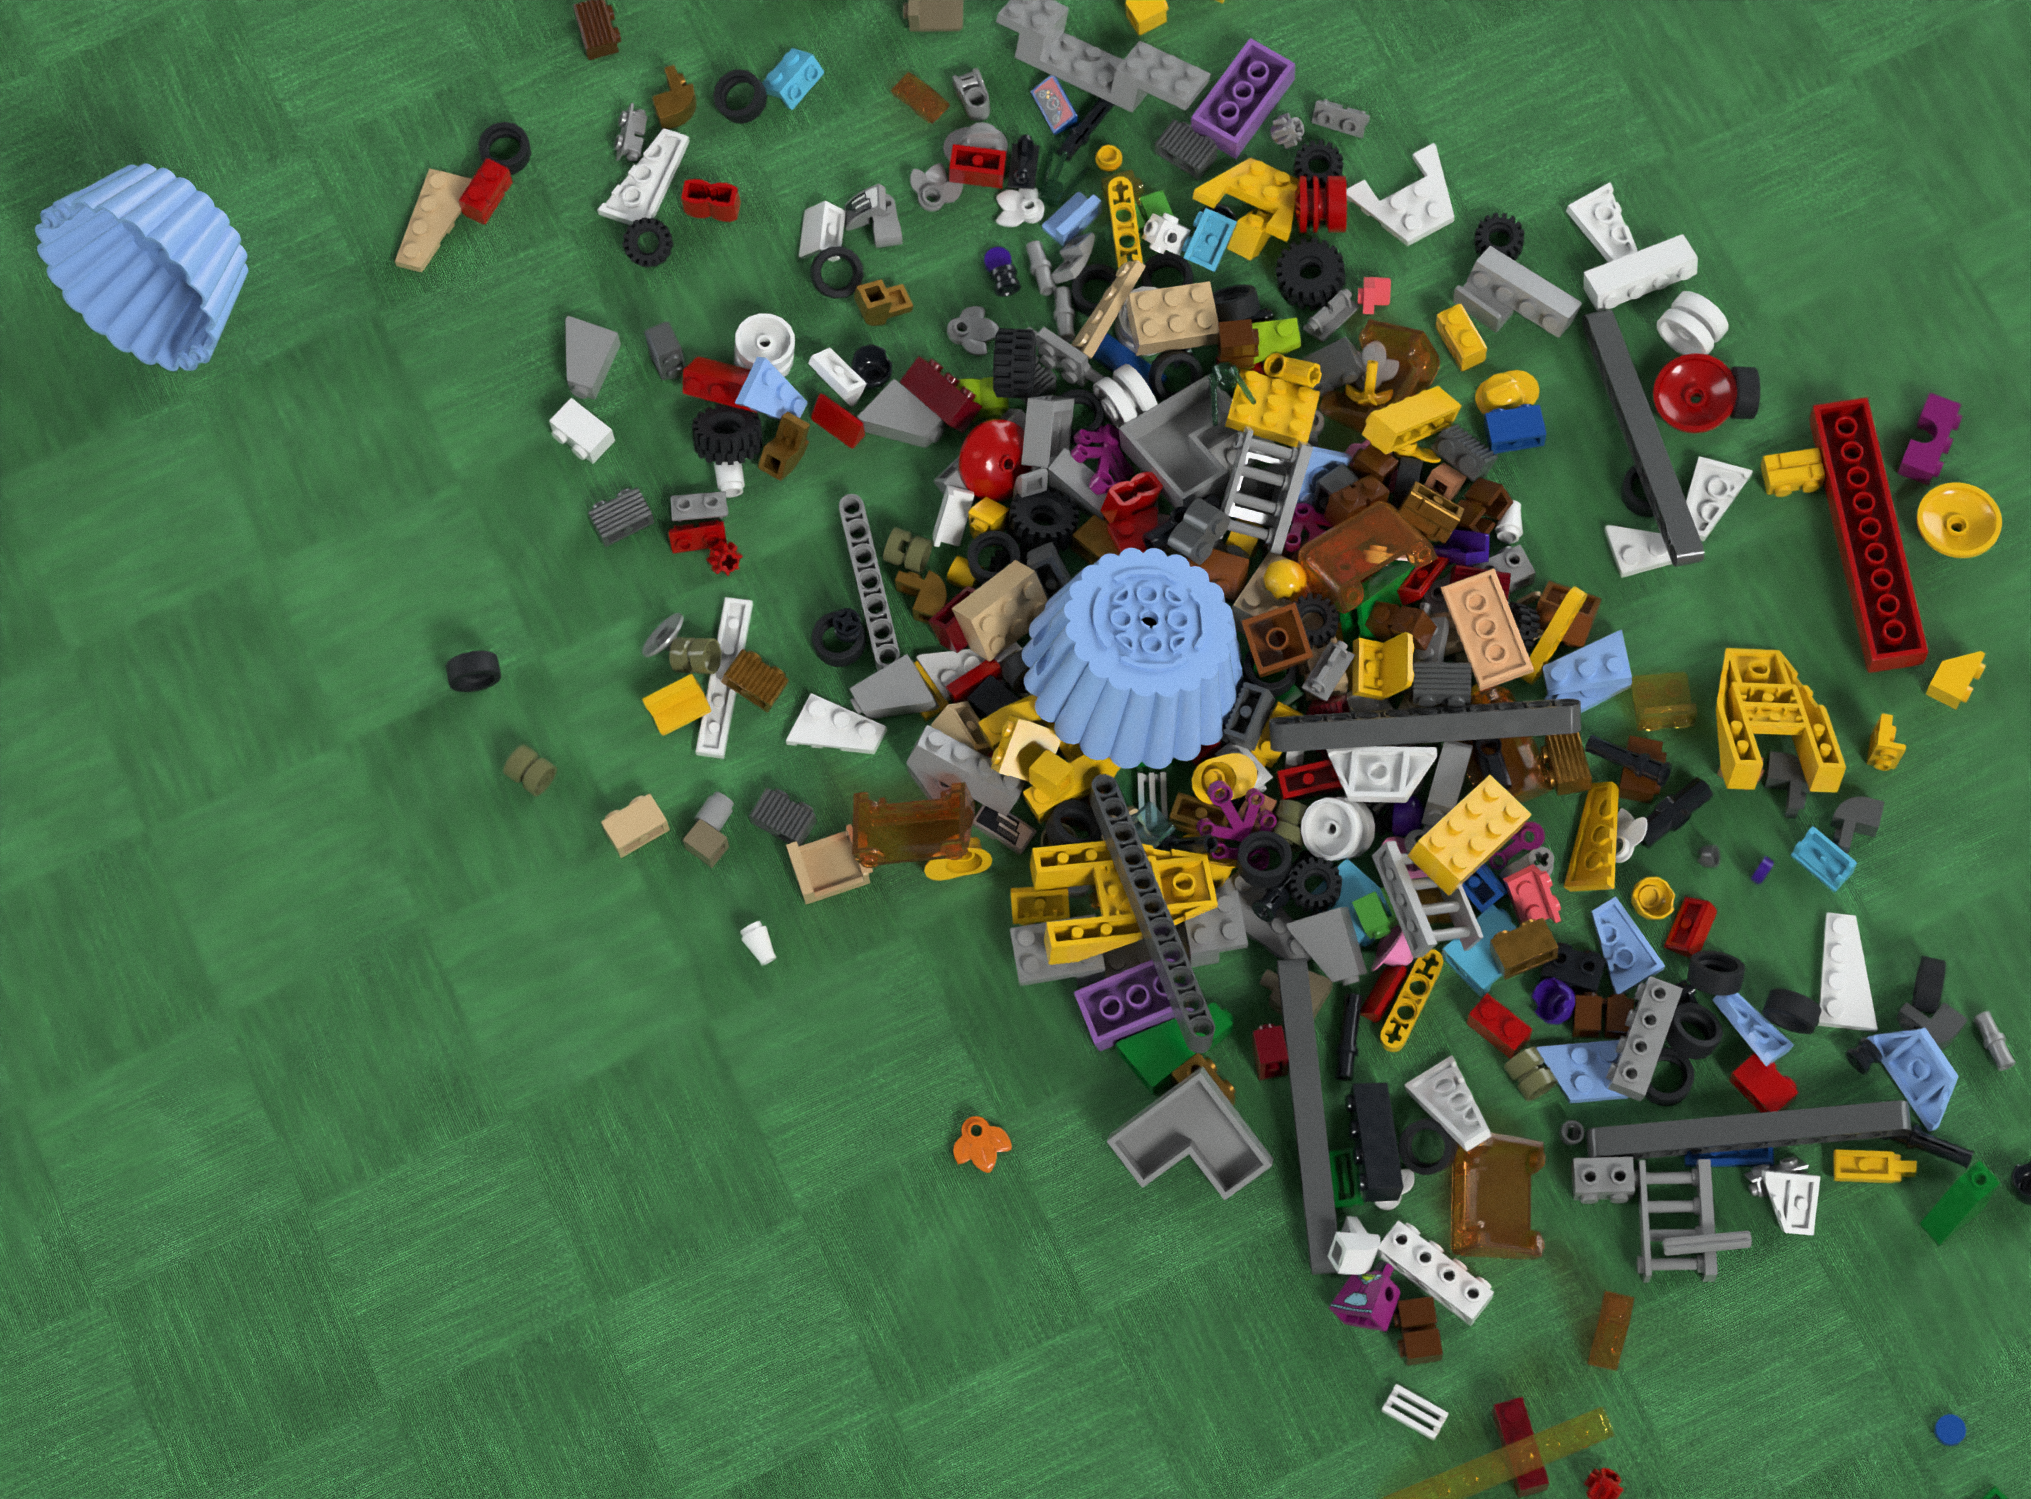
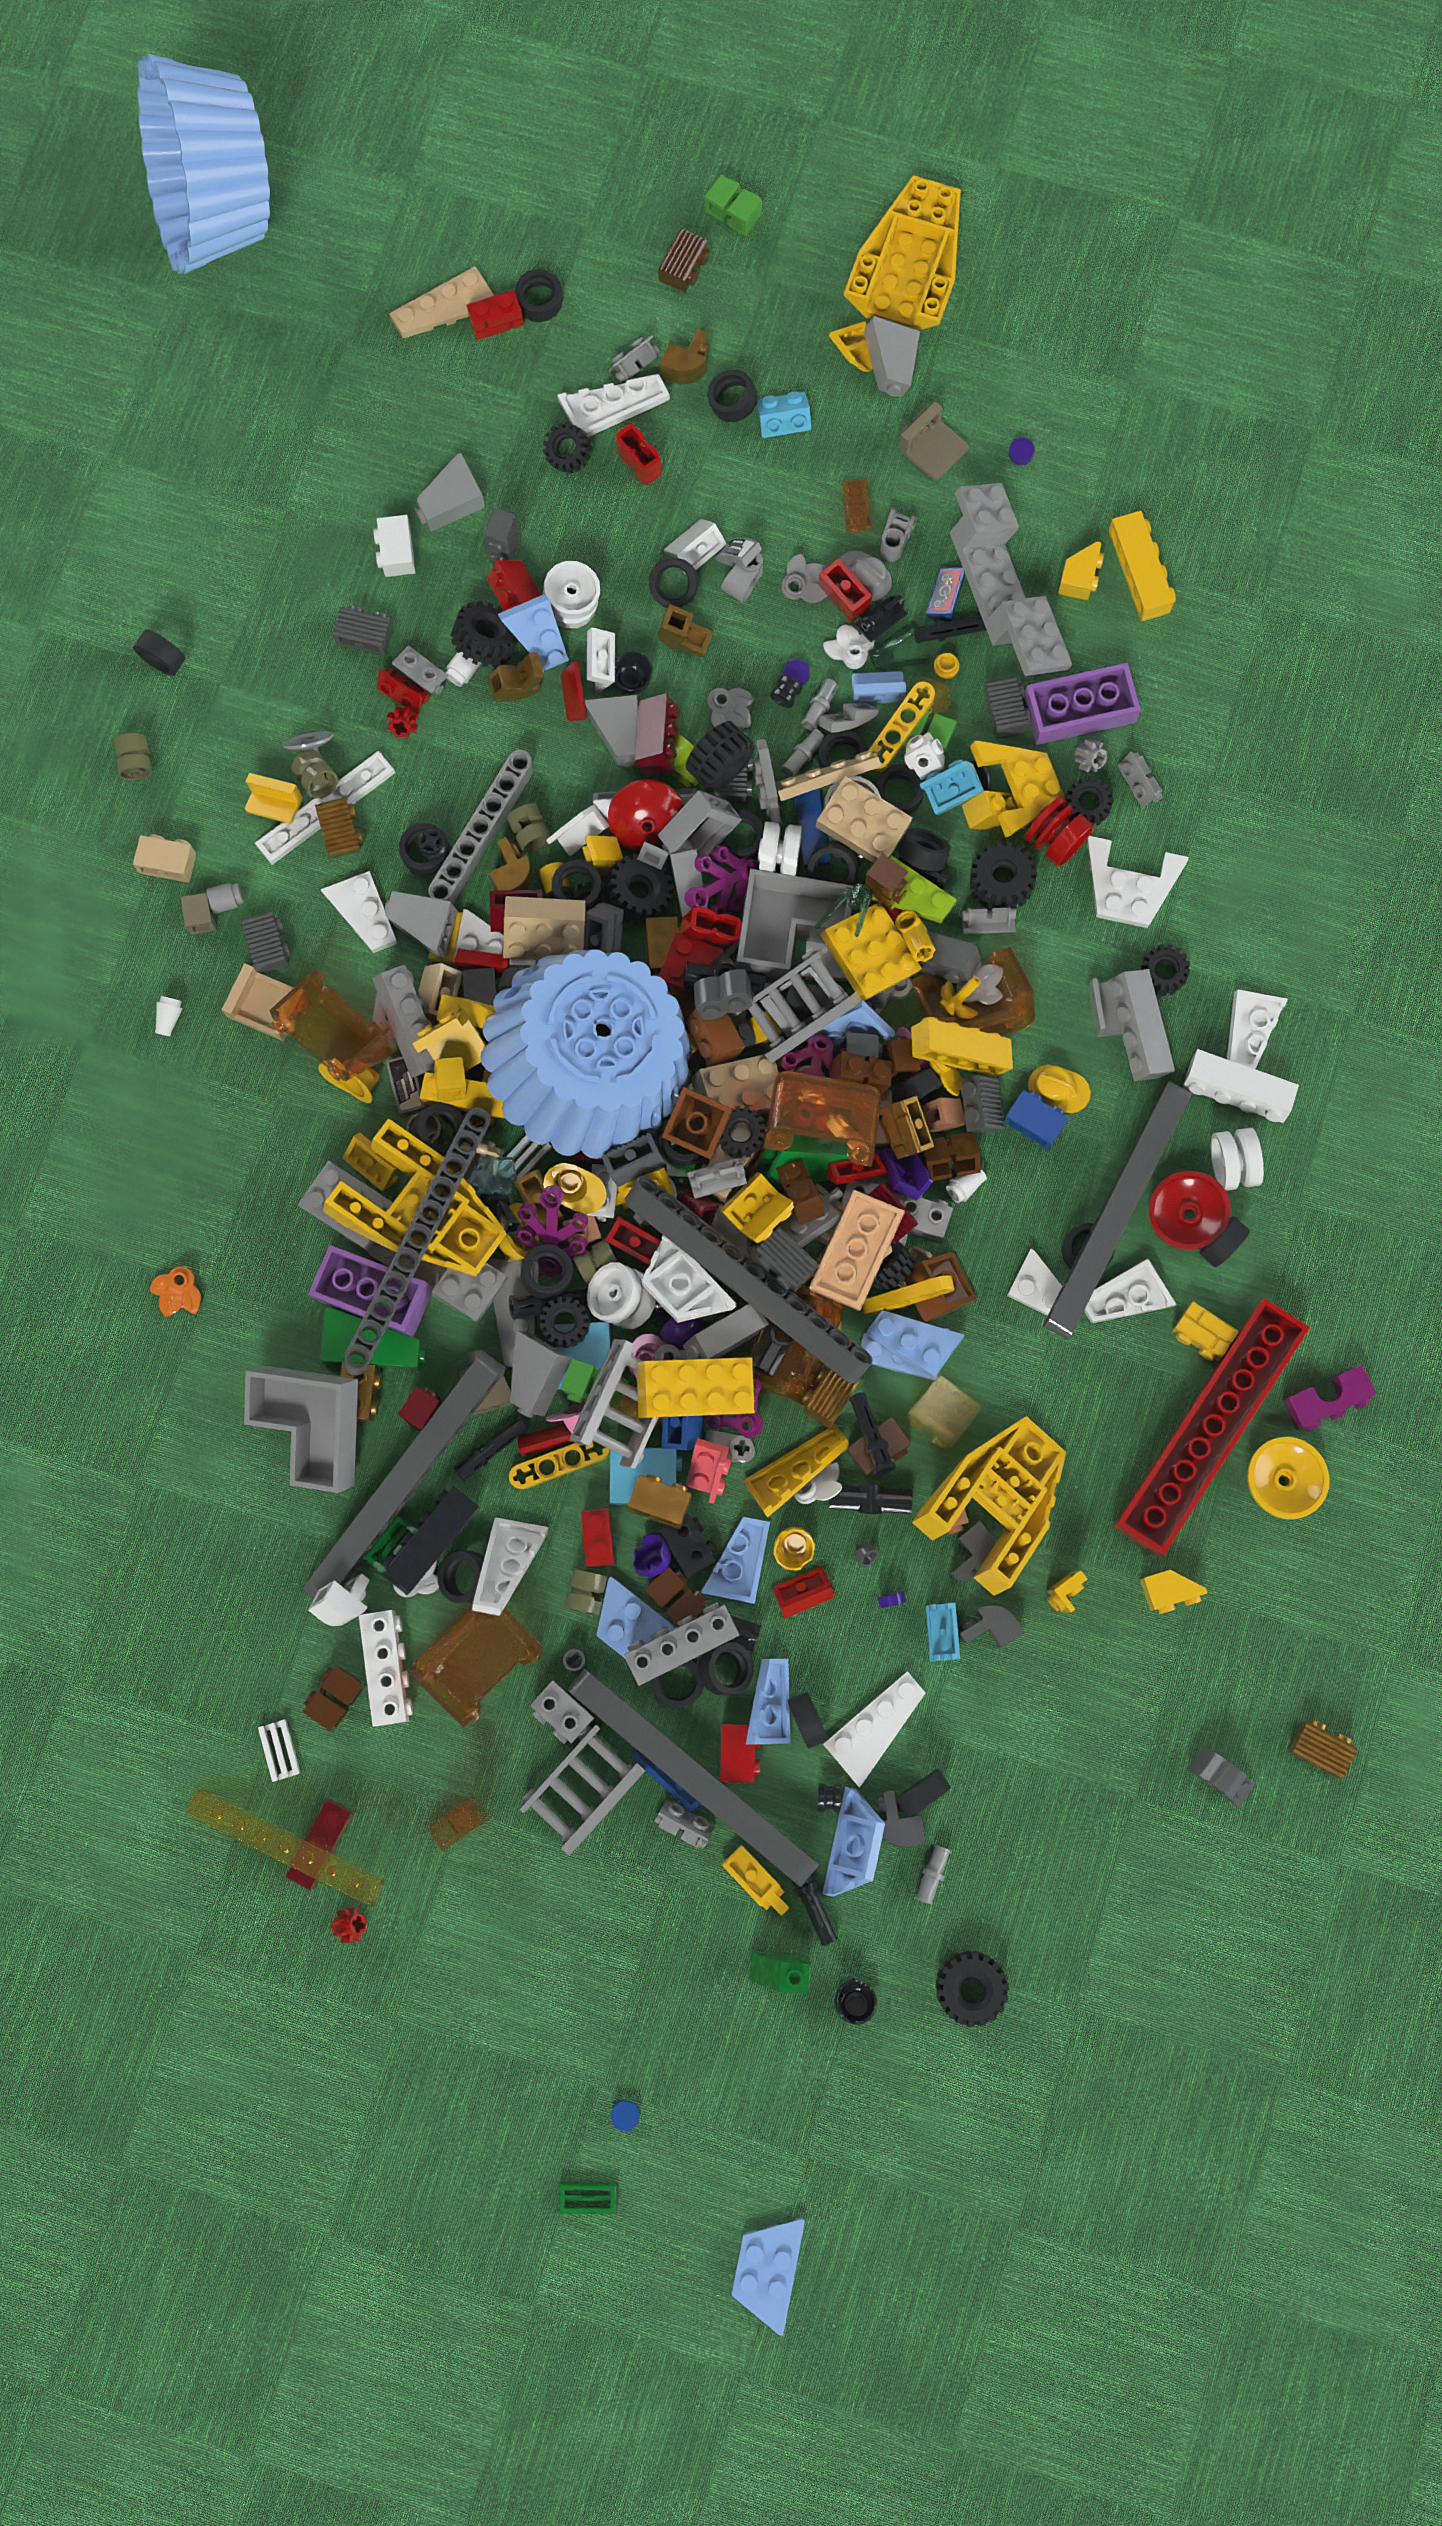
camera: 40 degrees right, 10 degrees up
yellow hair [1263,559,1307,602] -> none
magenta torso [1329,1260,1400,1332] -> none
coral bracket [1357,277,1391,314] -> none
yellow brick [1435,304,1487,371] -> none
light grey axle [1663,1231,1752,1256] -> none
black tyre [1687,951,1745,996] -> none
white wing [1762,1170,1820,1235] -> none

